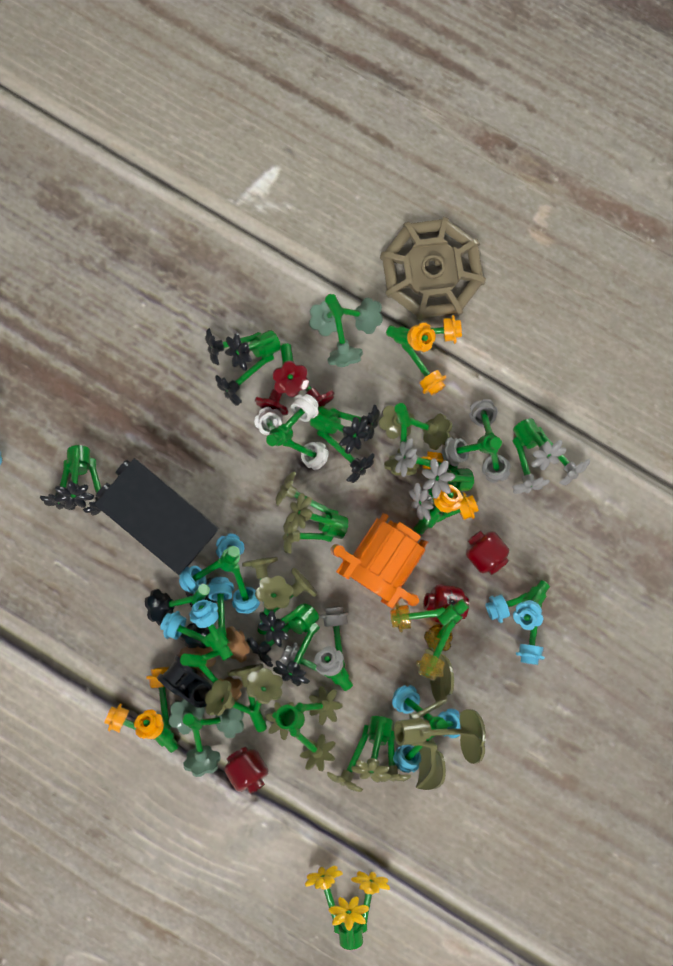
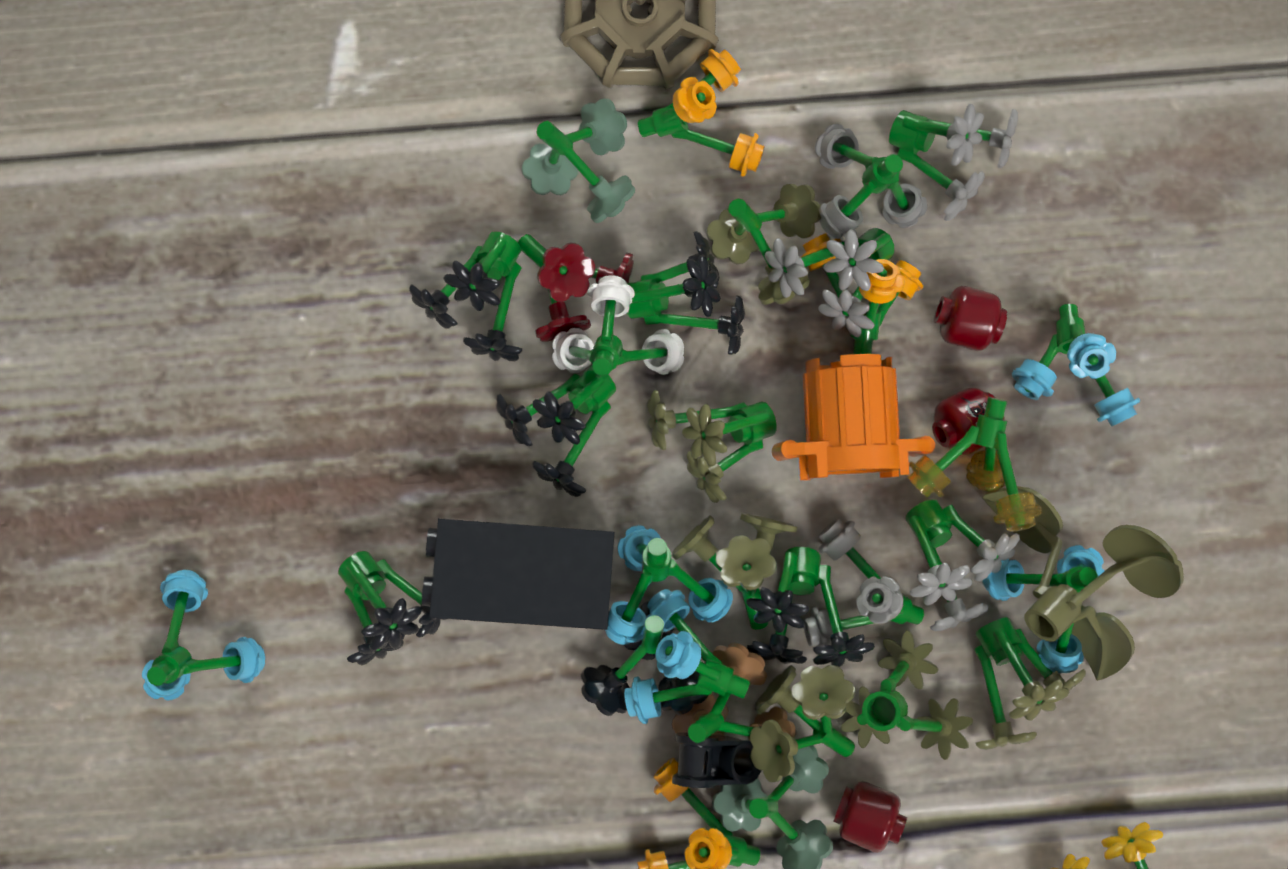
camera: 35 degrees left, 0 degrees up
none -> plant [496,366,616,497]
none -> light grey plant [905,499,1019,631]

